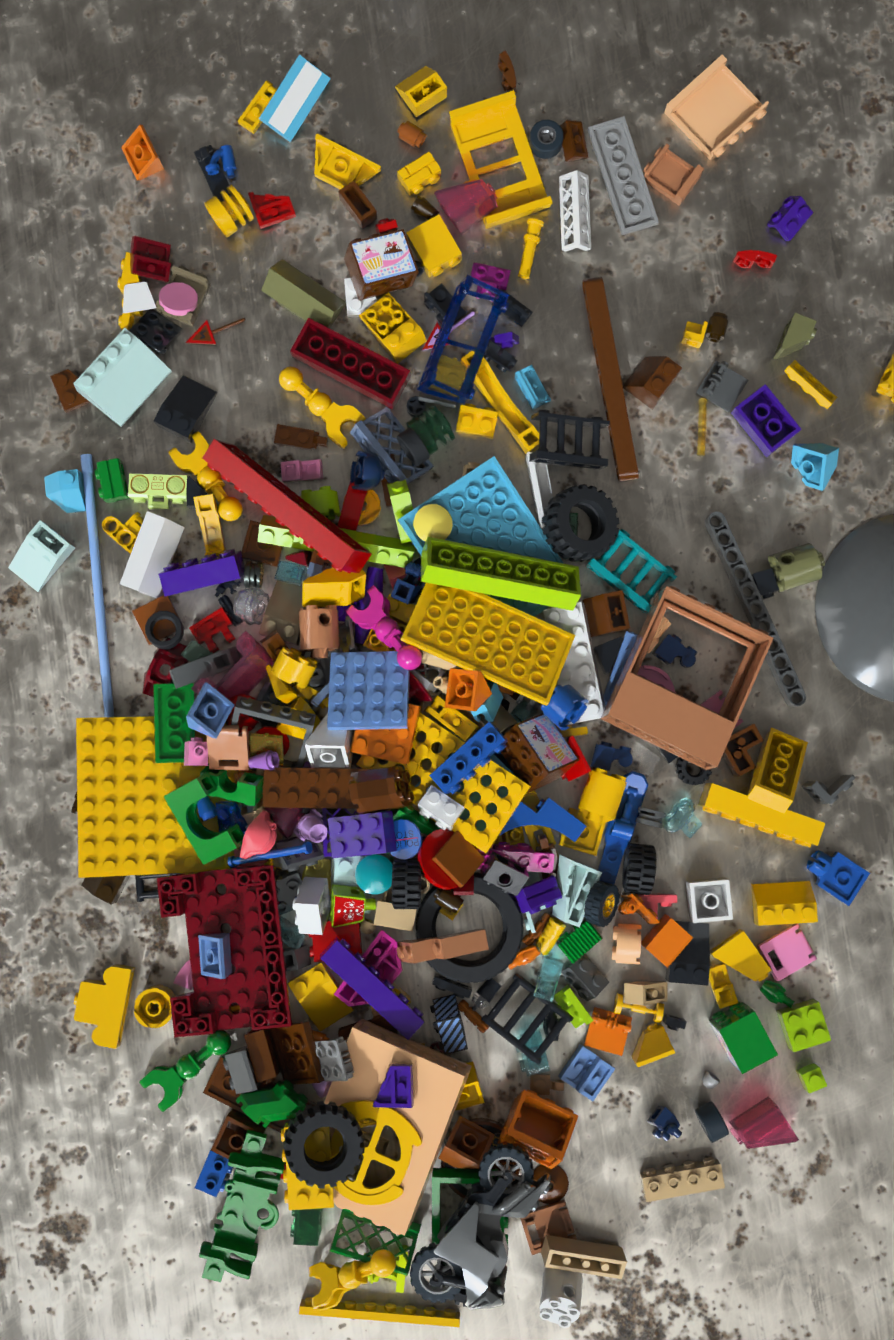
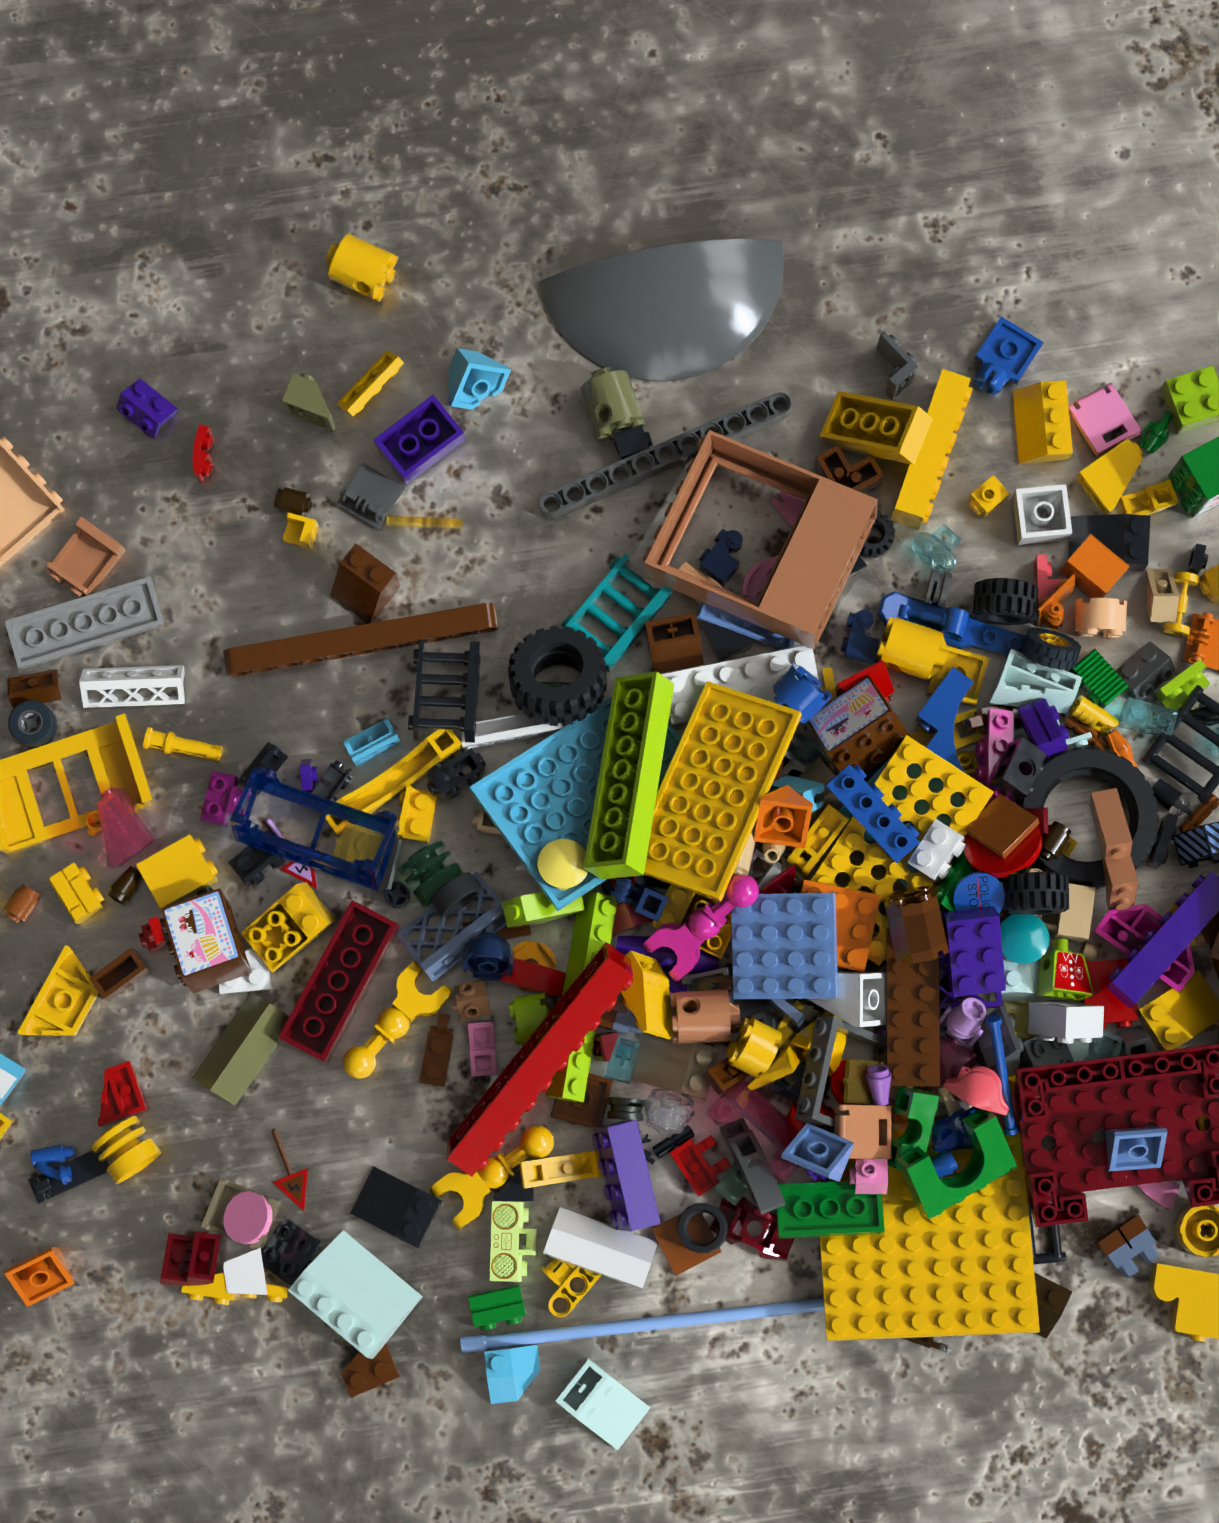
camera: 90 degrees left, 5 degrees down
none -> black brick [426,748,486,800]
none -> medium nougat brick [451,980,492,1022]
none -> yellow brick [968,475,1010,519]
none -> hips [1094,1215,1159,1278]

